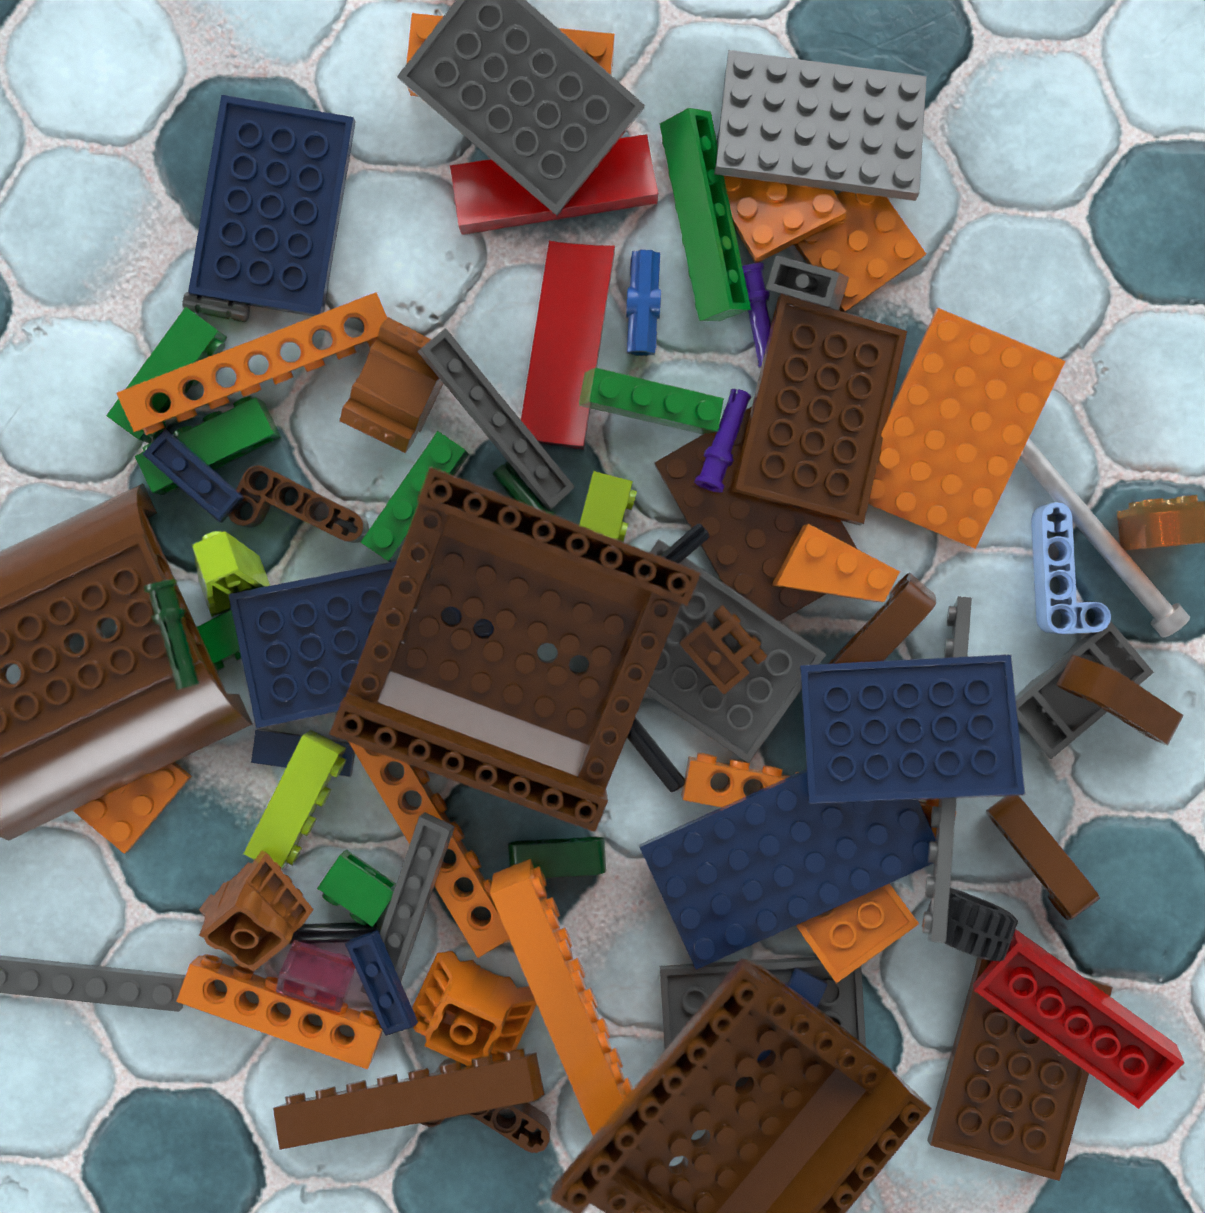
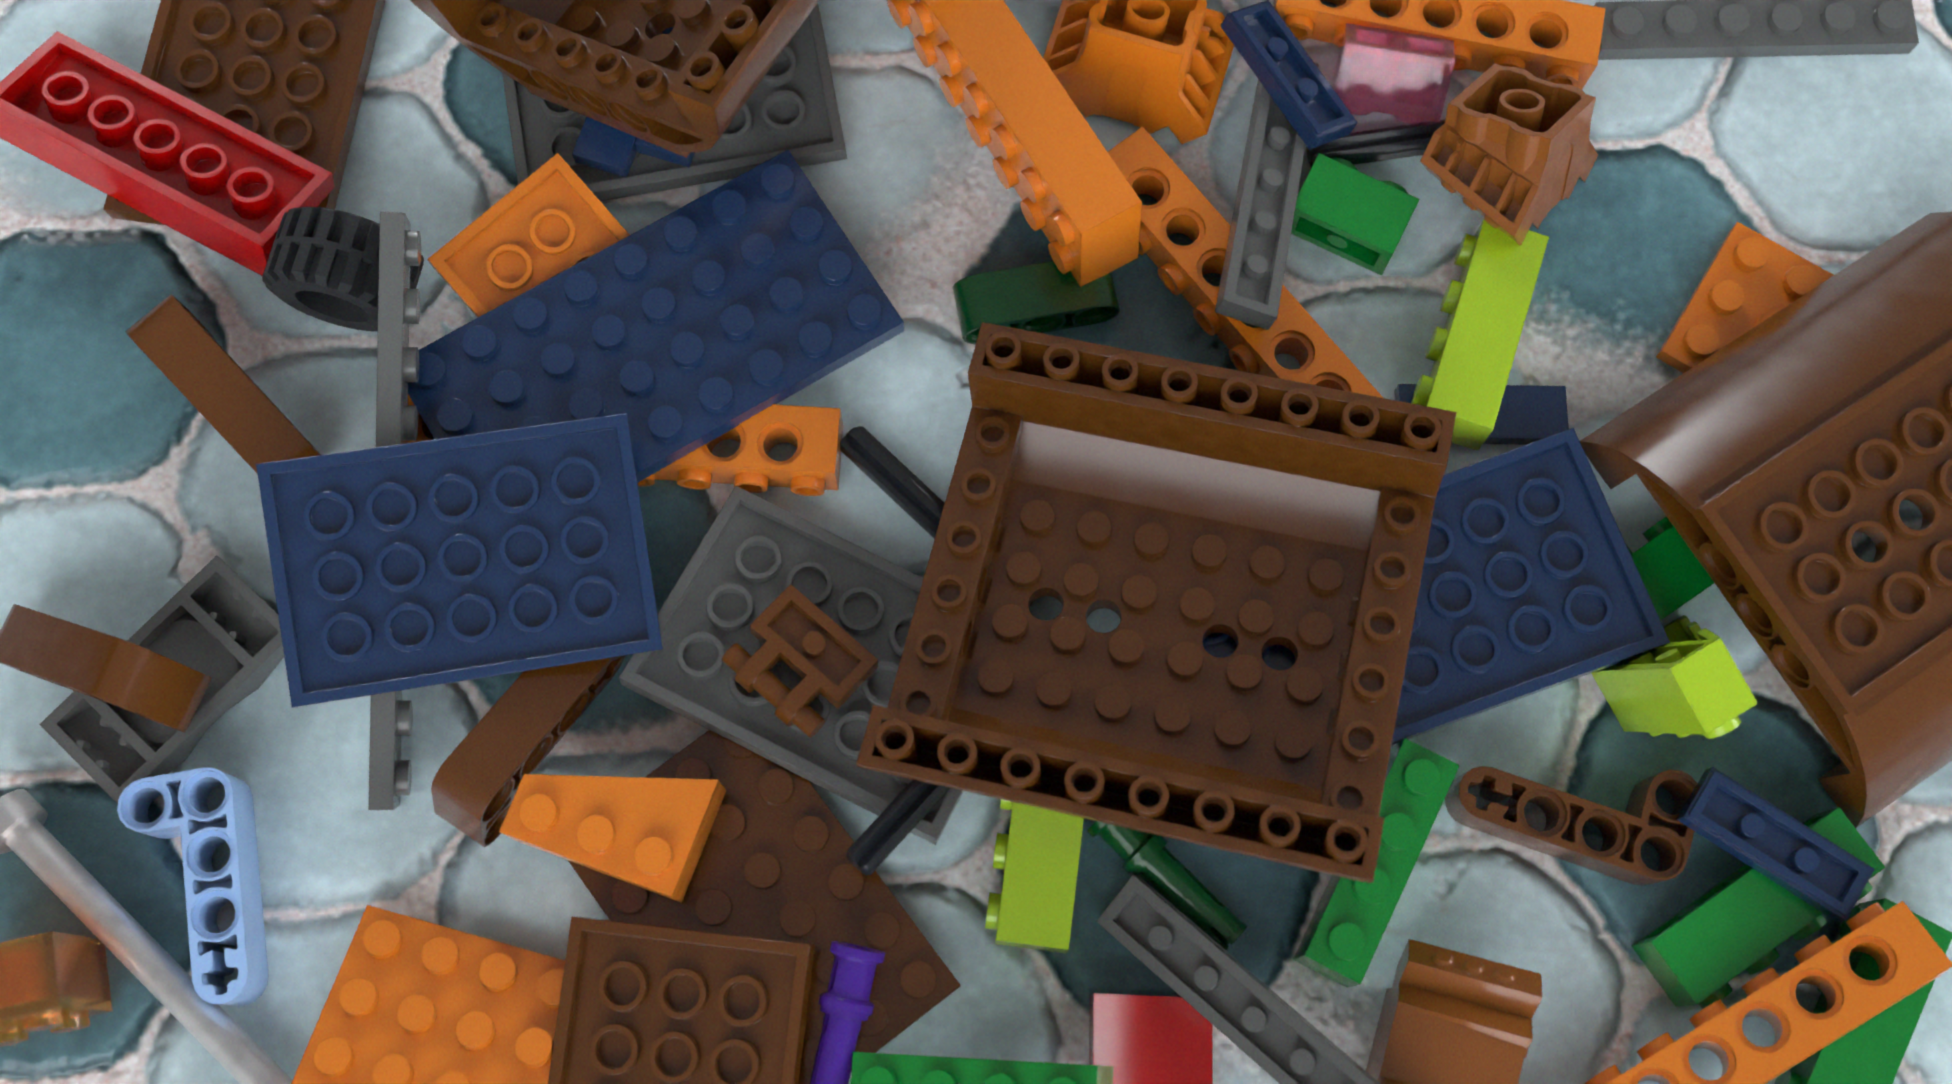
camera: 170 degrees right, 15 degrees down
dark green pin [143,579,200,690] -> none

